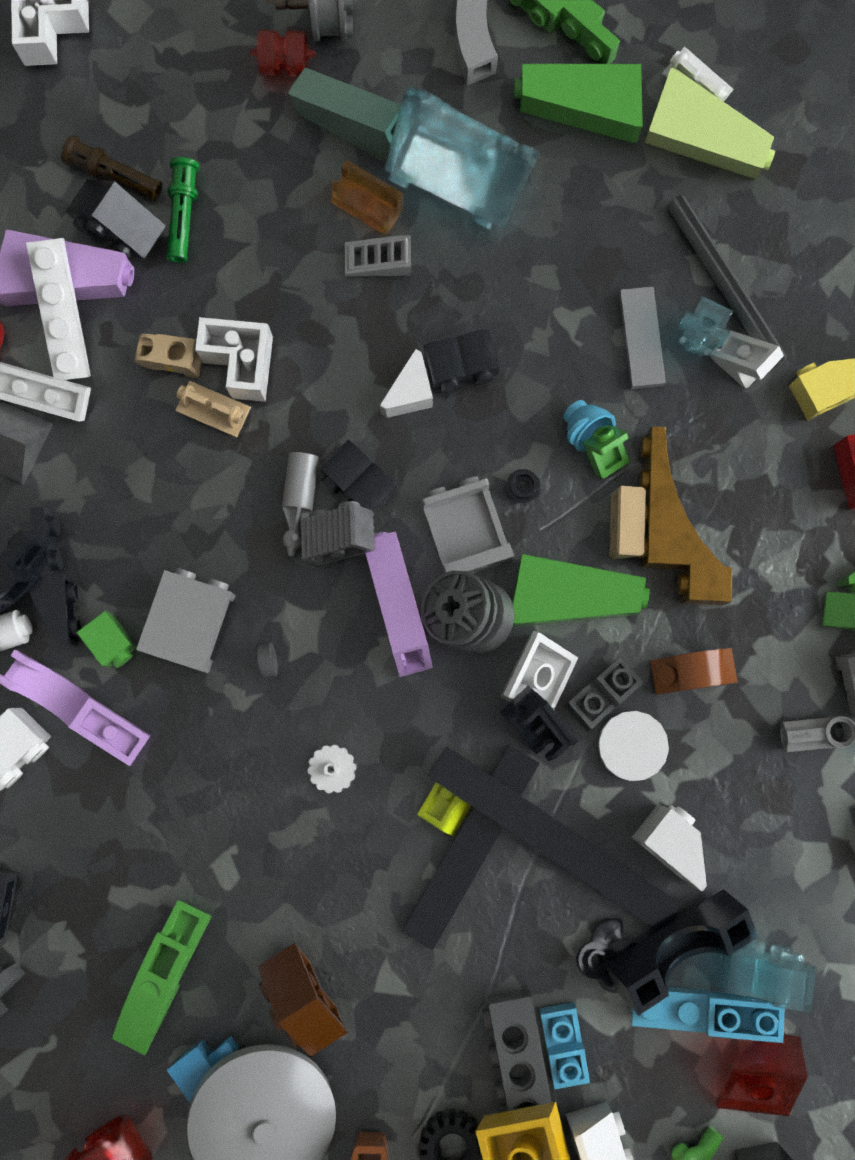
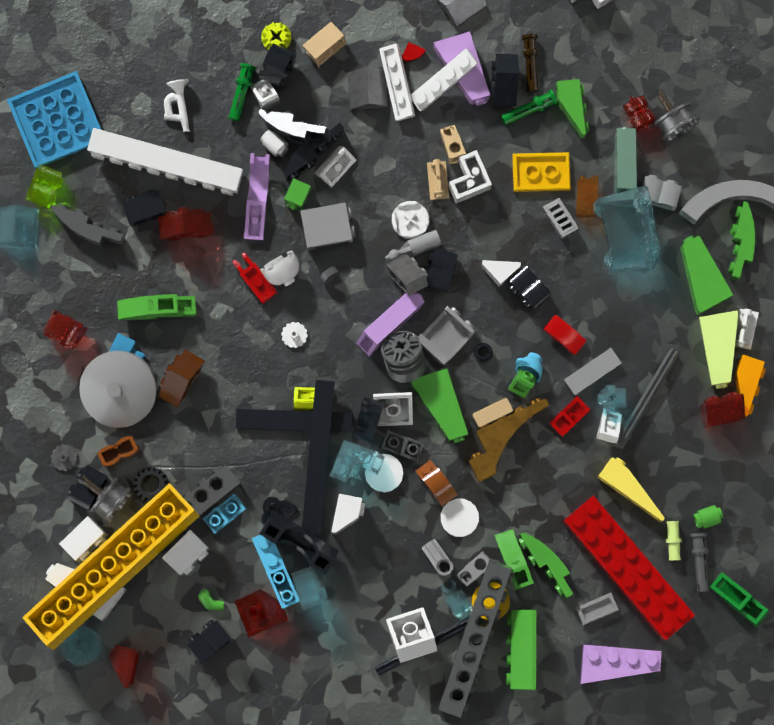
camera: 60 degrees right, 0 degrees up
none -> clear red brick [158,207,214,241]
none -> red hinge [232,252,278,304]
none -> white cylinder [260,251,299,286]
none -> white slope [315,146,356,188]
none -> clear light blue brick [330,440,385,486]
none -> white tile [392,201,429,239]
none -> white tile [441,499,479,537]
none -> yellow tile [512,152,571,192]
none -> red slope [543,315,587,355]
none -> red slope [549,396,591,437]
none -> bright green slope [555,79,589,139]
none -> light grey brick [638,175,682,211]
none -> clear red slope [700,391,745,428]
none -> light orange slope [734,355,766,418]

